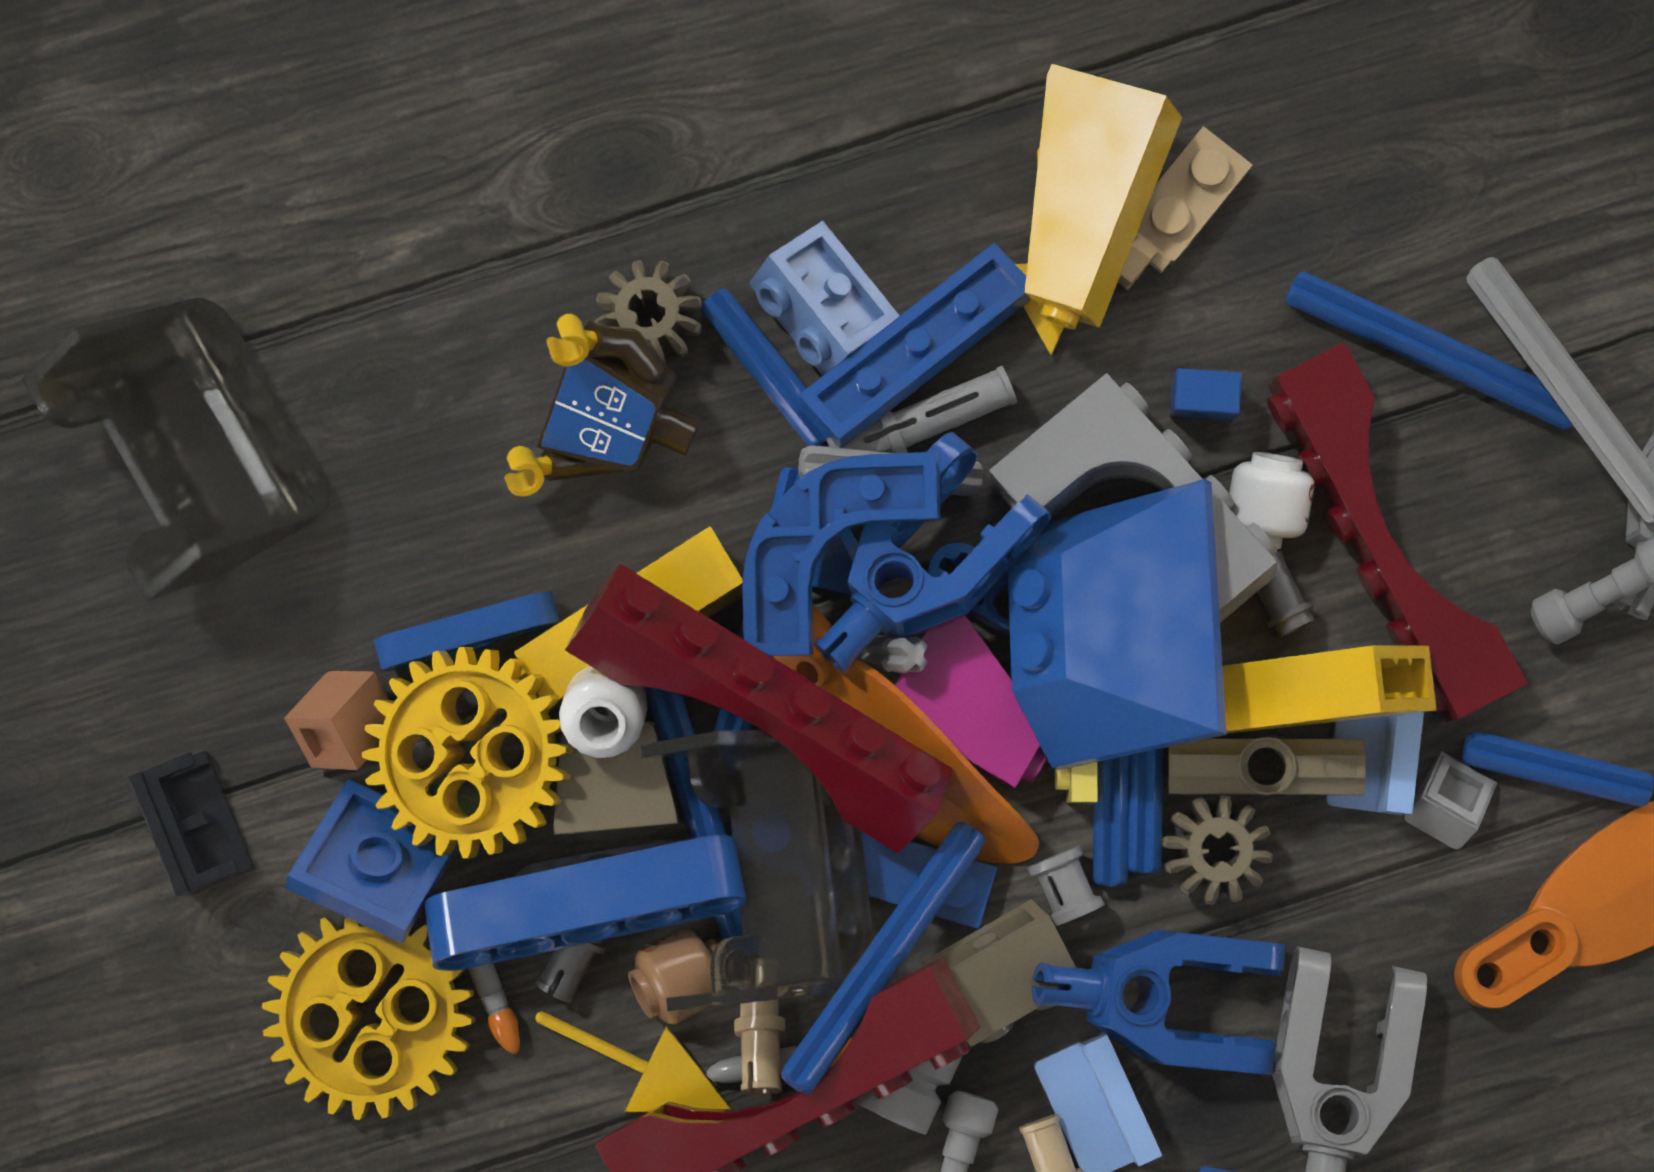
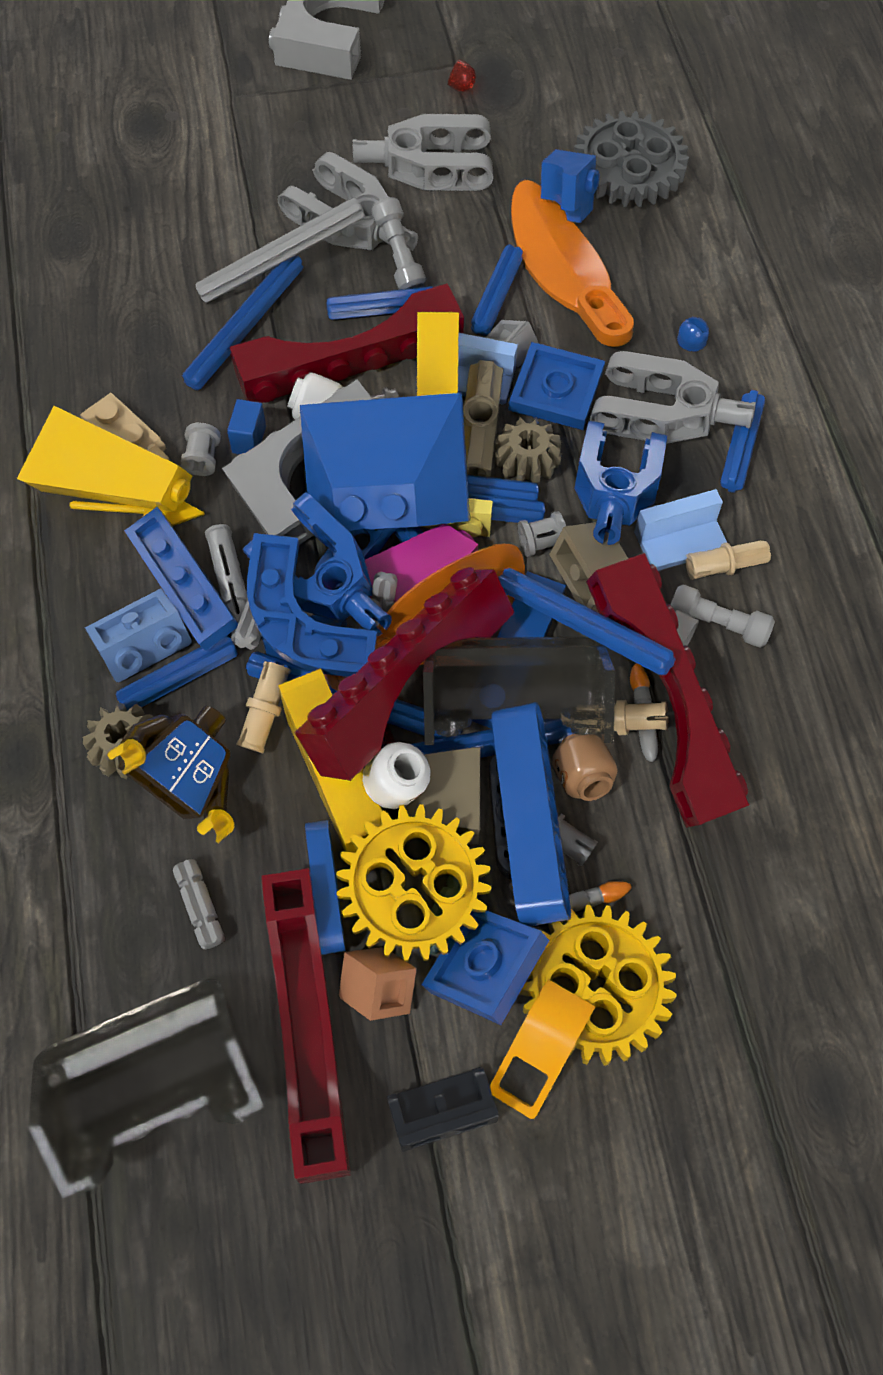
camera: 90 degrees left, 20 degrees down
yellow piece [535,1011,732,1112] -> none
none -> light grey axle [173,859,225,949]
none -> light grey bush [180,423,221,476]
none -> tan pin [236,661,291,753]
none -> dark red arch [261,868,351,1184]
none -> blue axle [327,286,433,320]
none -> light orange piece [490,979,595,1119]
none -> blue plate [509,342,605,430]
none -> blue hinge [677,317,709,351]

